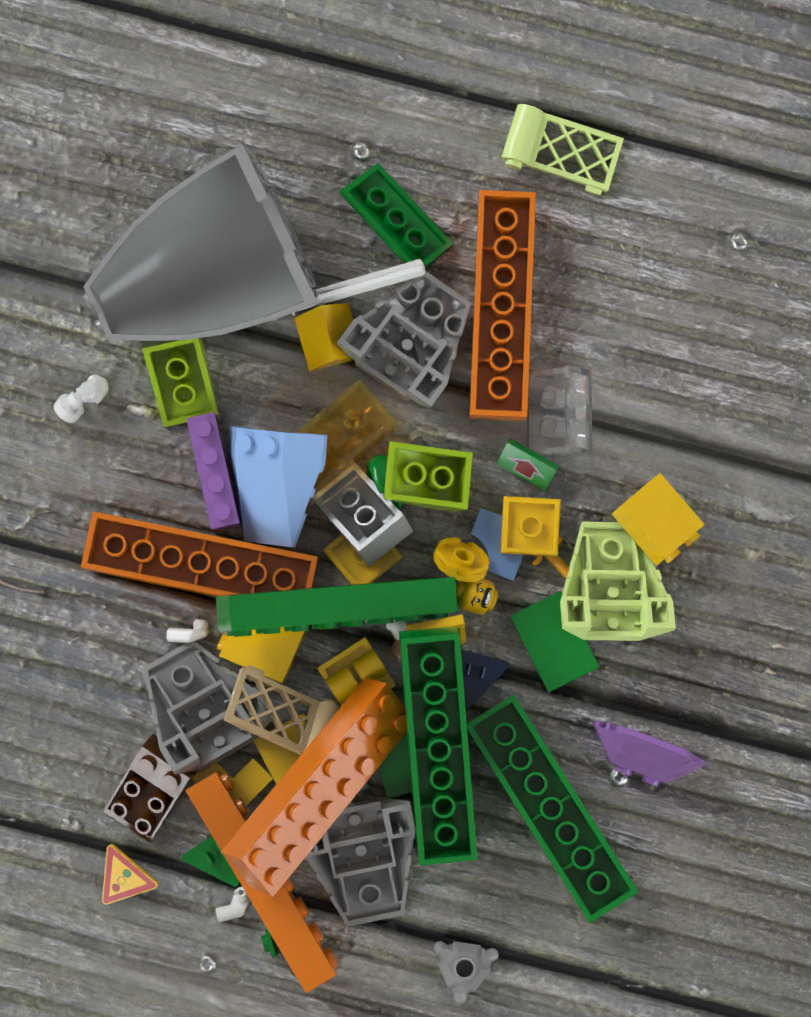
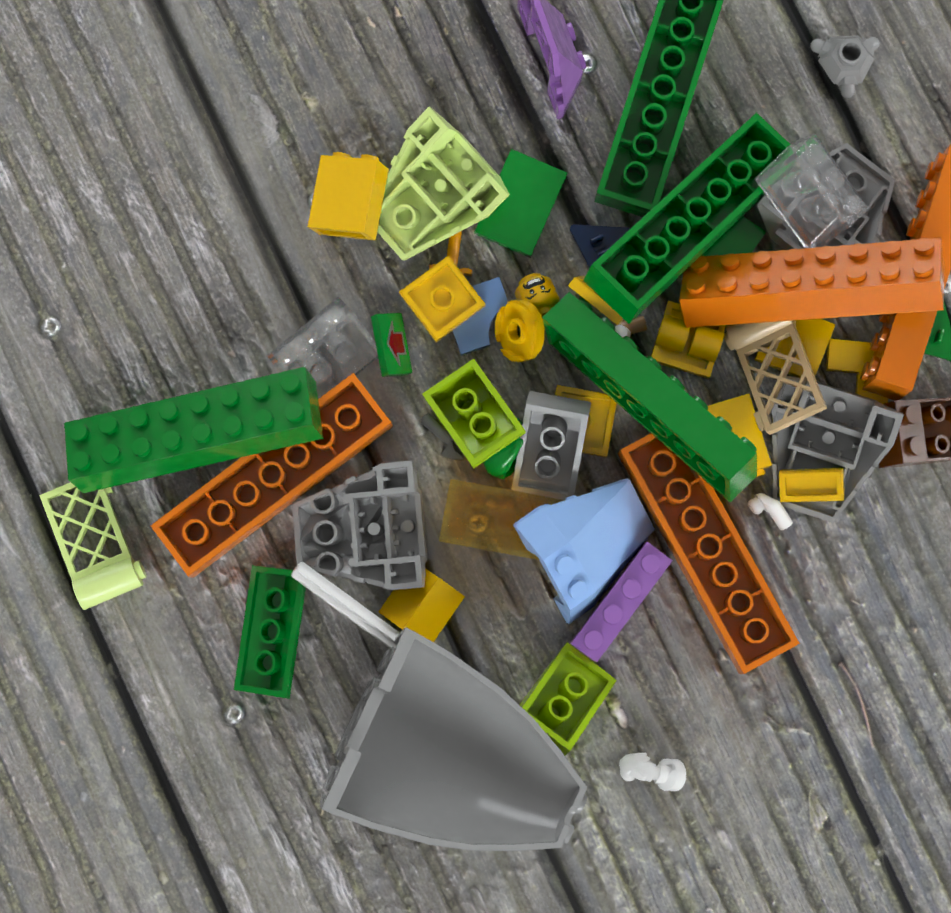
camera: 130 degrees left, 0 degrees up
none -> green brick [64,367,323,493]
none -> clear slope [755,134,869,248]
none -> yellow tile [779,468,845,502]

